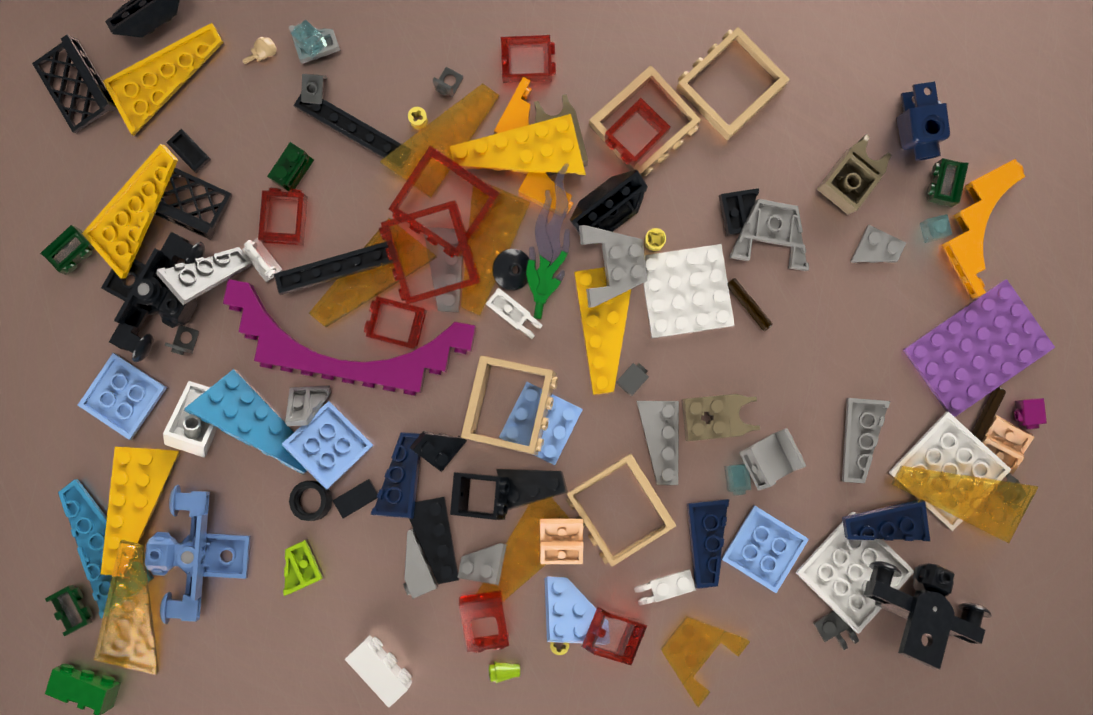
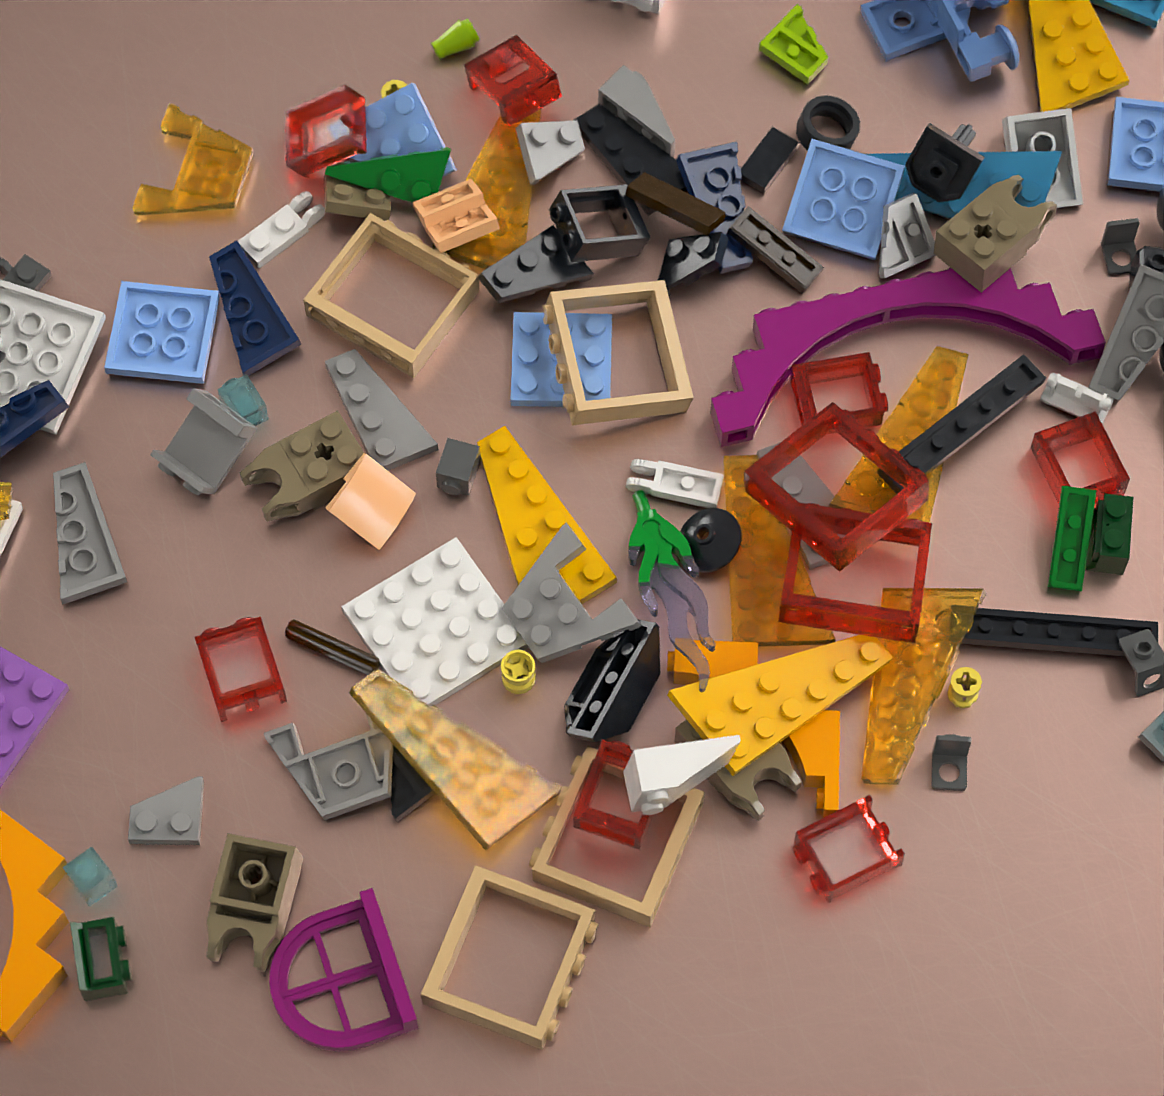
camera: 155 degrees right, 20 degrees down
dark blue piece [896,81,950,161] -> none
none -> window [195,616,287,722]
none -> magenta window [269,888,419,1051]
none -> dark tan wing [324,170,391,221]
none -> green wing [325,147,452,203]
none -> light nougat slope [326,452,416,550]
none -> clear yellow wing [349,669,562,850]
none -> white slope [623,735,741,815]
none -> dark brown tile [625,172,726,235]
none -> tile [727,206,824,294]
none -> black piece [905,123,985,203]
none -> dark tan brick [933,175,1057,292]
none -> green tile [1047,485,1097,592]

